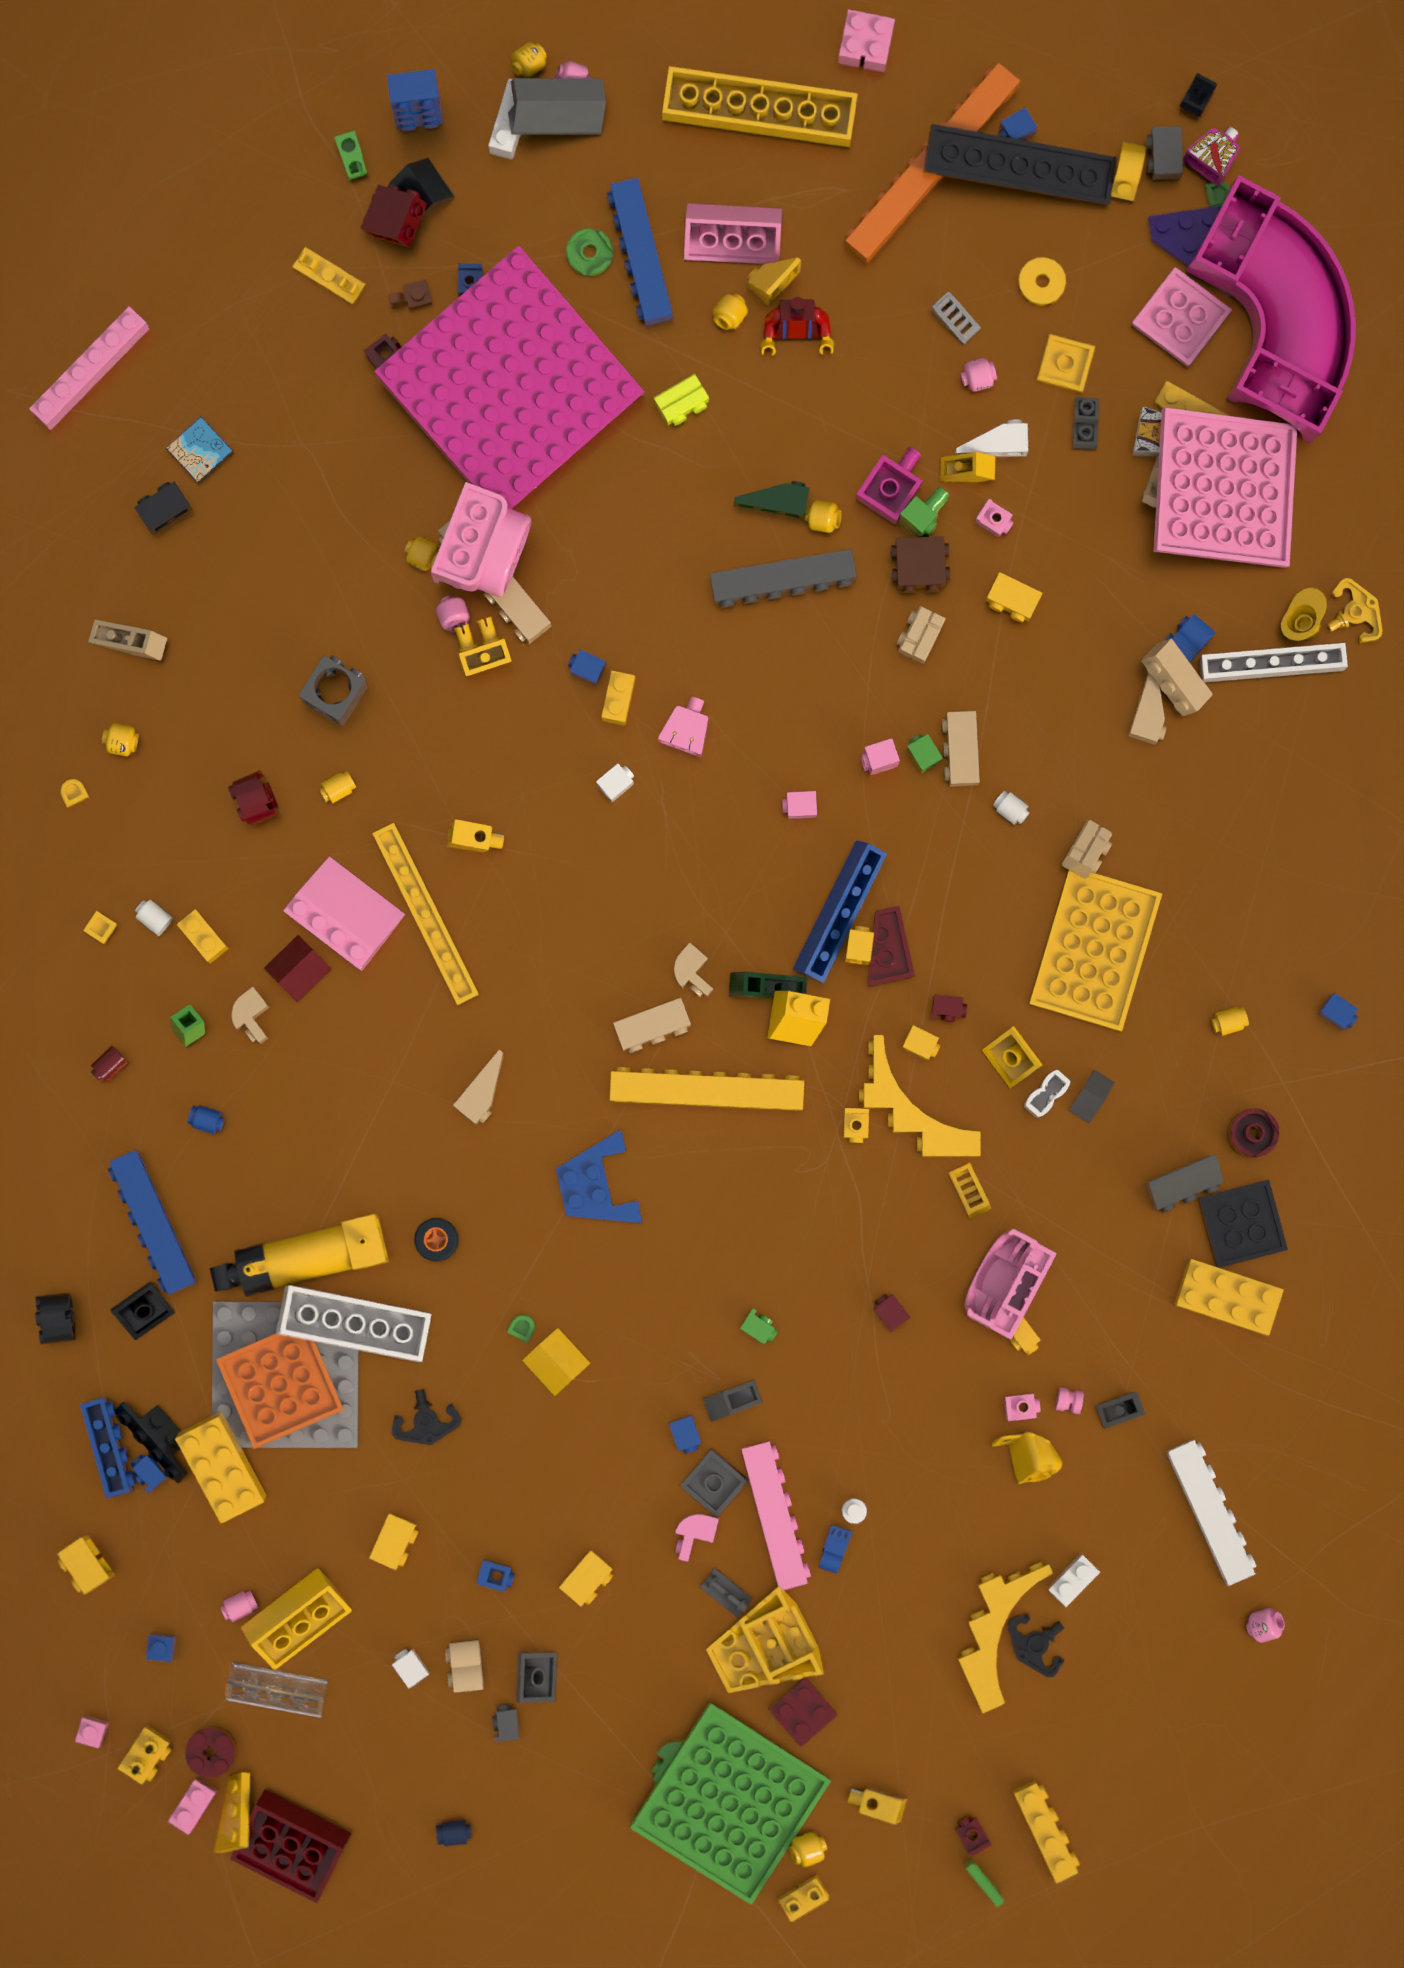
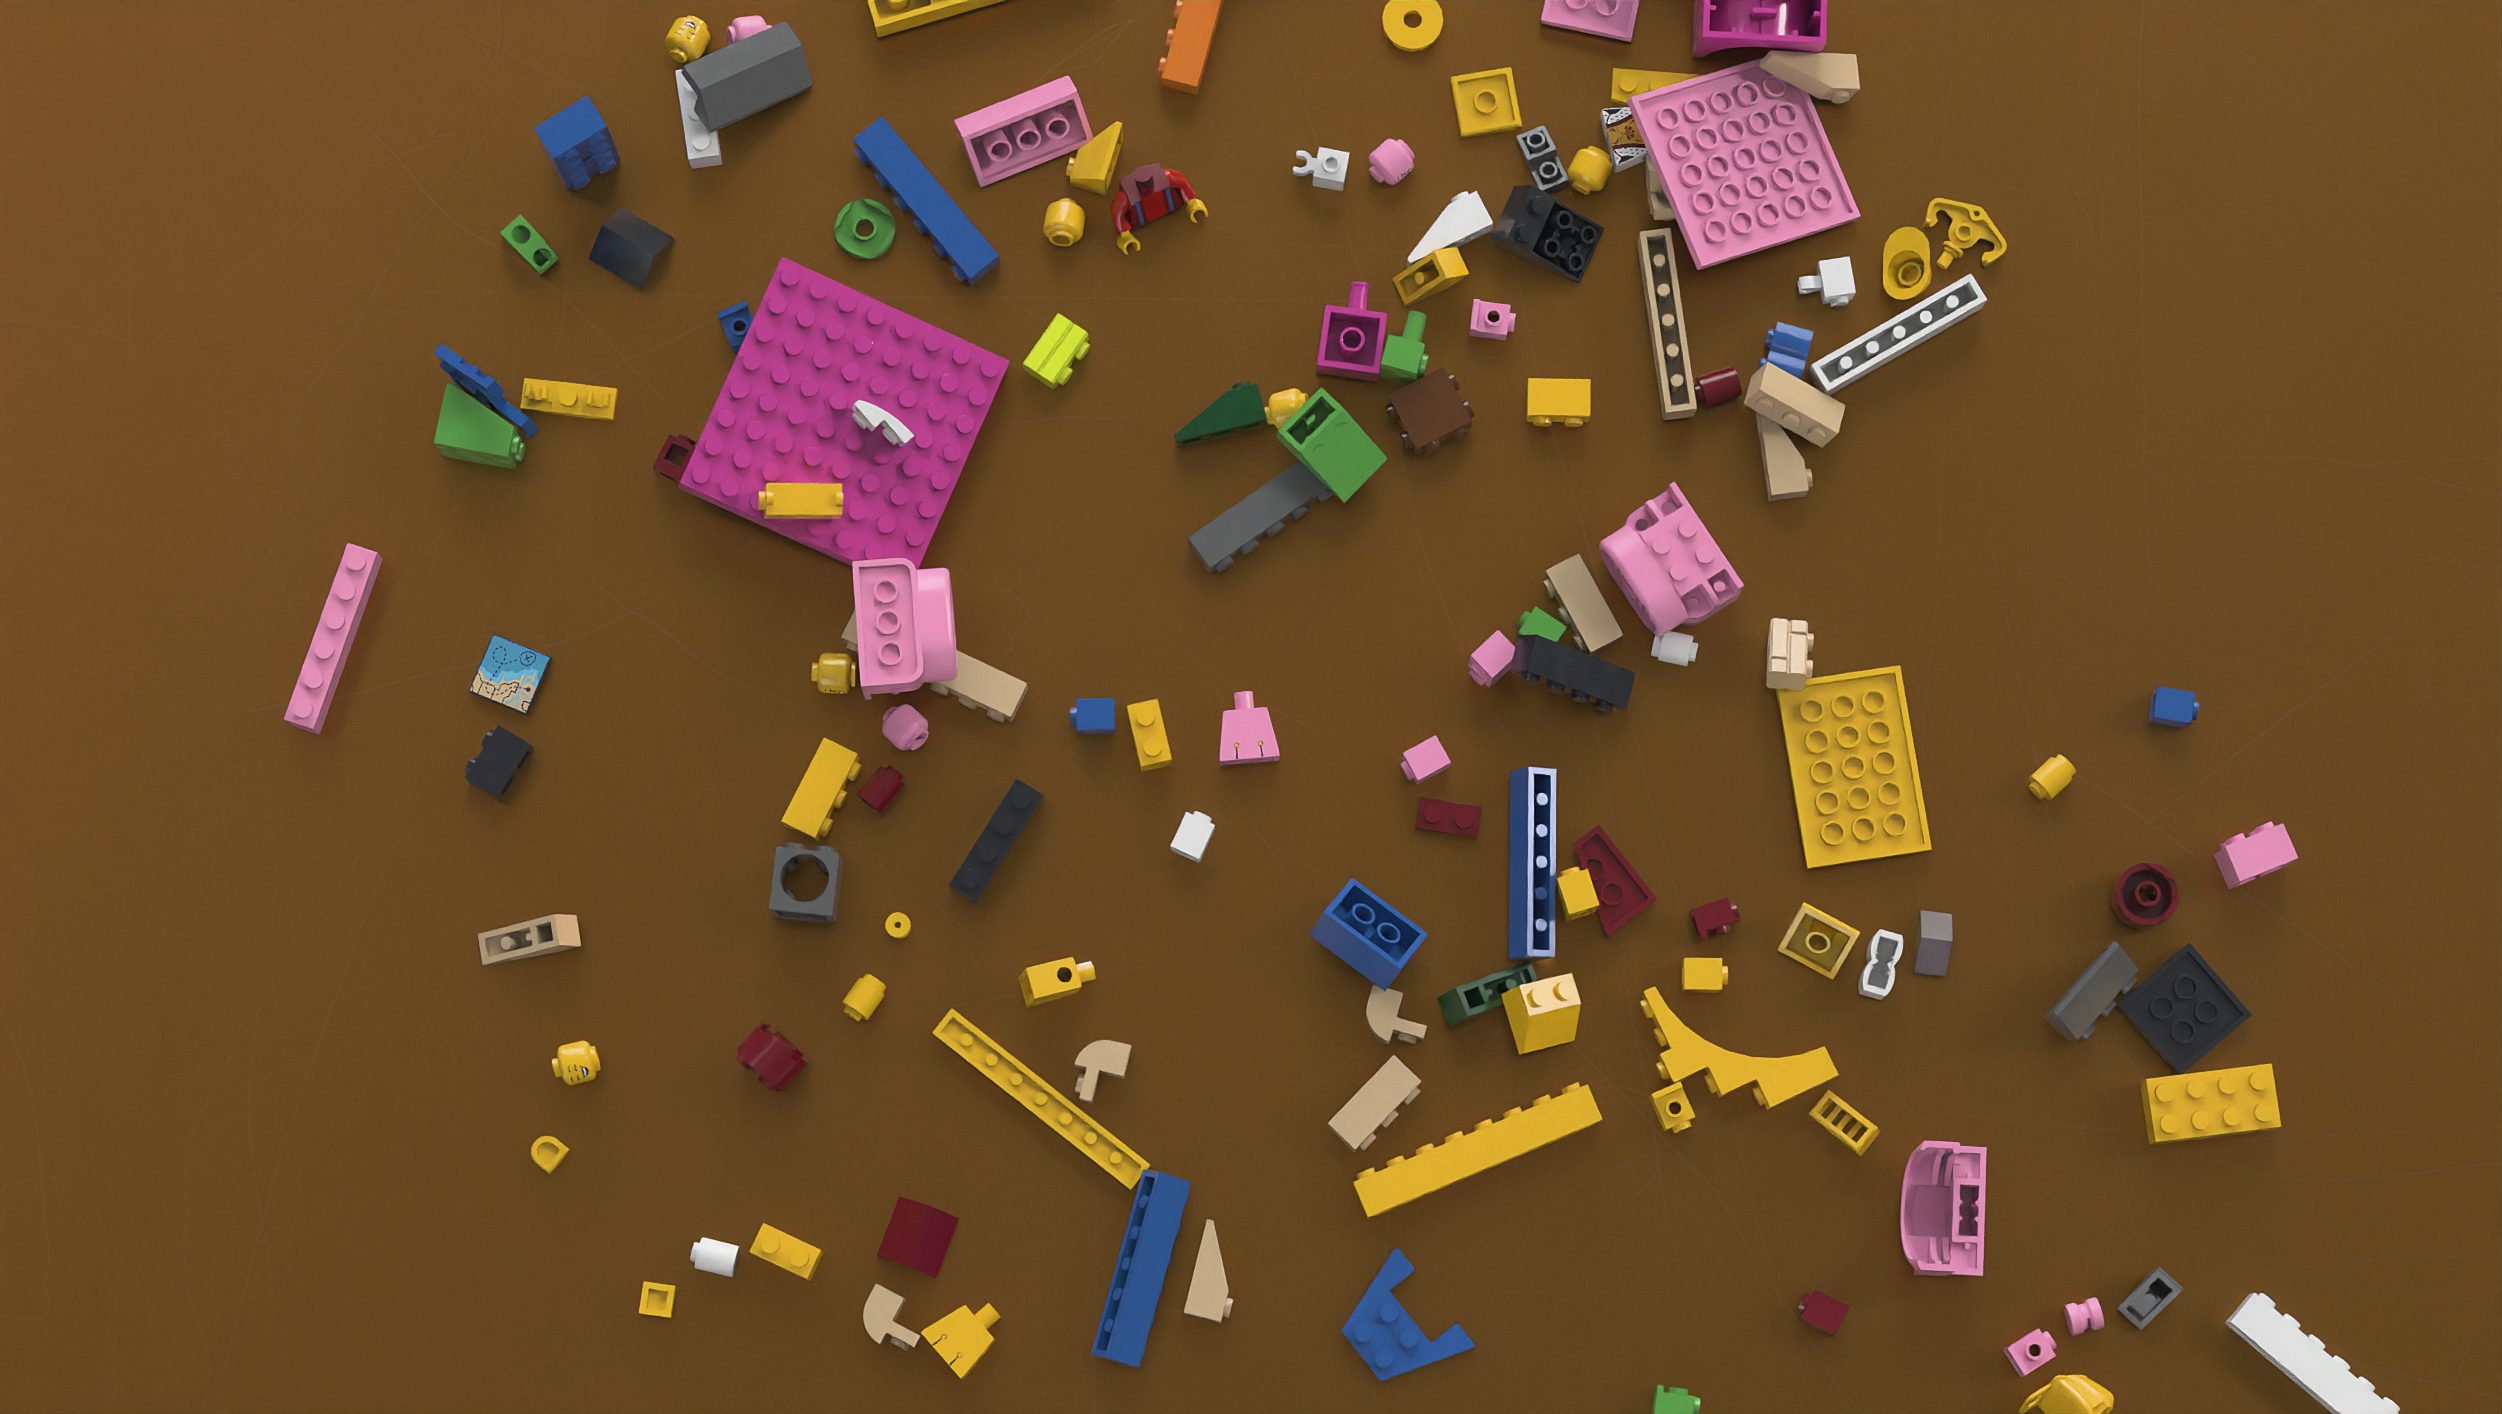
camera: 25 degrees left, 5 degrees down
bright green brick [170,1004,205,1047] -> none
bright pink slope [284,856,406,972] -> none
dark red brick [360,184,427,247] -> none
dark orange plate [389,280,432,310] -> none
yellow brick [454,616,512,676] -> none
tan brick [897,606,945,664] -> none
light grey slope [931,291,981,345] -> none
yellow brick [1009,1317,1041,1356] -> none
none -> blue wing [434,344,538,438]
none -> bright green slope [434,383,525,469]
none -> yellow brick [758,483,843,519]
none -> yellow brick [781,737,862,842]
none -> white slope [851,400,914,448]
none -> dark red brick [856,765,905,814]
none -> yellow piece [885,912,911,939]
none -> yellow torso [921,1303,1001,1380]
none -> black brick [949,779,1044,906]
none -> tan brick [1075,1040,1132,1104]
none -> blue brick [1091,1169,1191,1368]
none -> bright green slope [1277,387,1388,503]
none -> white brick [1293,147,1350,192]
none -> blue brick [1309,878,1428,991]
none -> dark red plate [1415,797,1482,839]
none -> black slope [1489,184,1604,283]
none -> black brick [1509,634,1635,713]
none -> yellow head [1567,146,1613,194]
none -> bright pink brick [1599,482,1744,636]
none -> tan brick [1637,228,1697,420]
none -> dark red brick [1694,366,1742,407]
none -> tan slope [1759,51,1860,103]
none -> white brick [1797,257,1856,307]
none -> bright pink piece [2214,822,2298,889]

